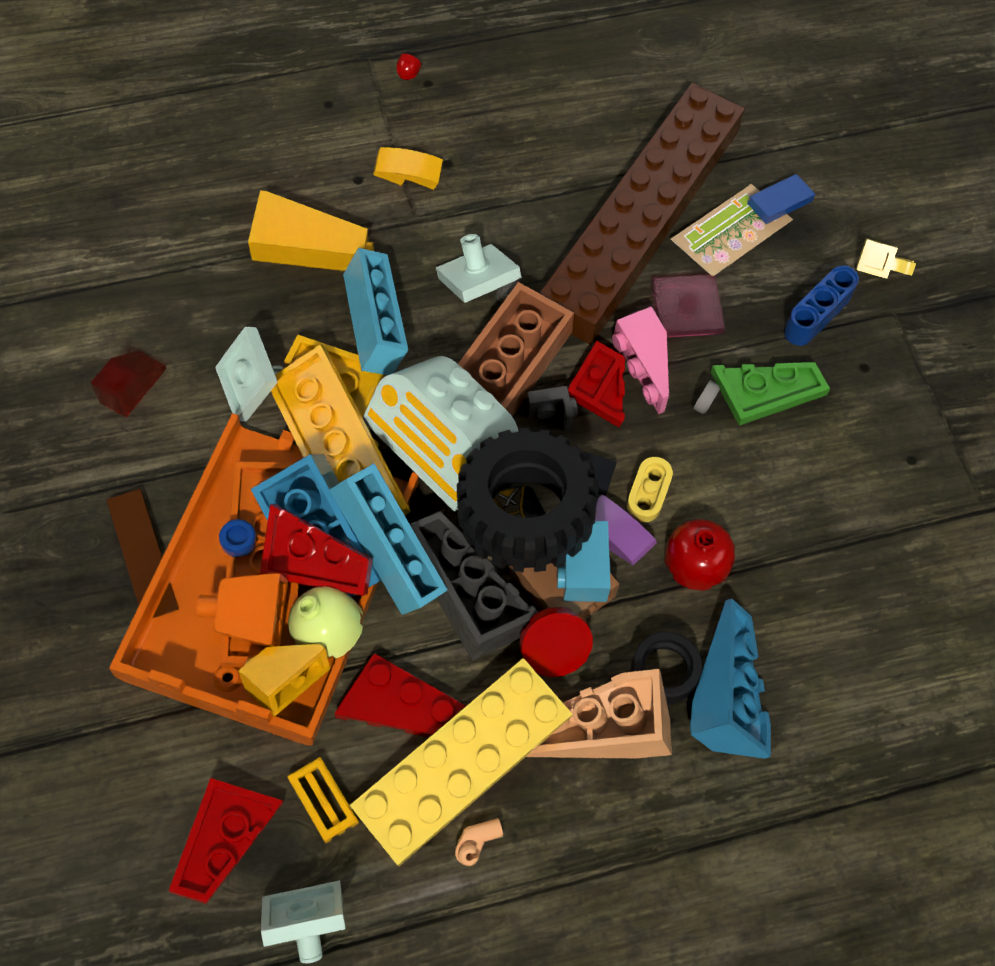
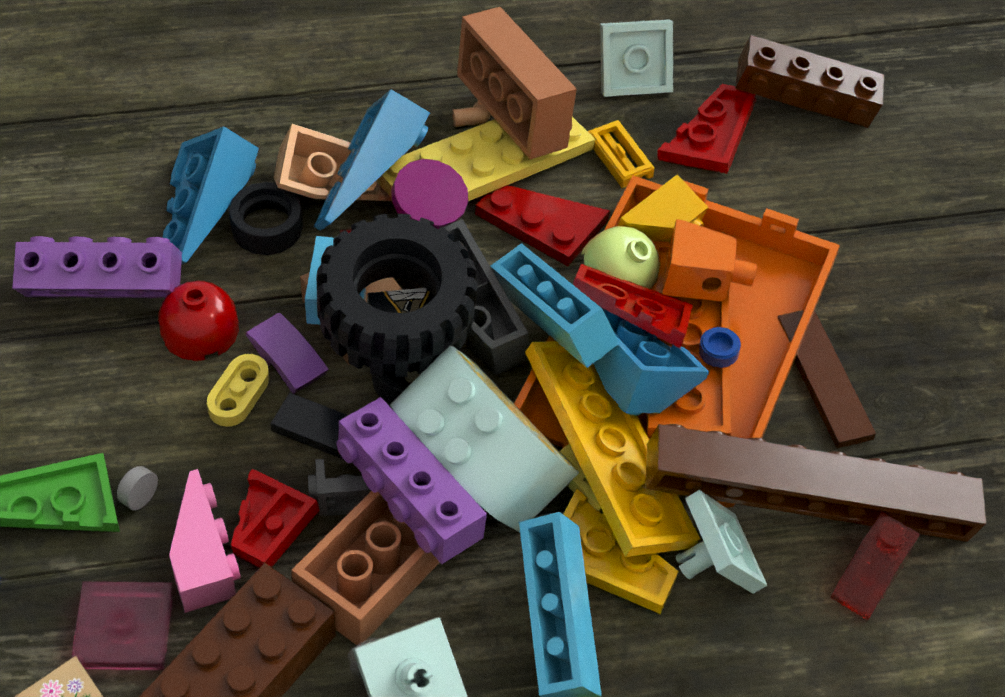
camera: 175 degrees left, 10 degrees down
none -> medium lavender brick [12,236,182,298]
none -> dark azure wedge [314,89,430,231]
none -> medium lavender brick [336,397,487,564]
none -> magenta tile [391,159,469,229]
none -> nougat brick [457,7,577,159]
none -> brick [646,424,986,542]
none -> reddish brown brick [735,35,884,128]

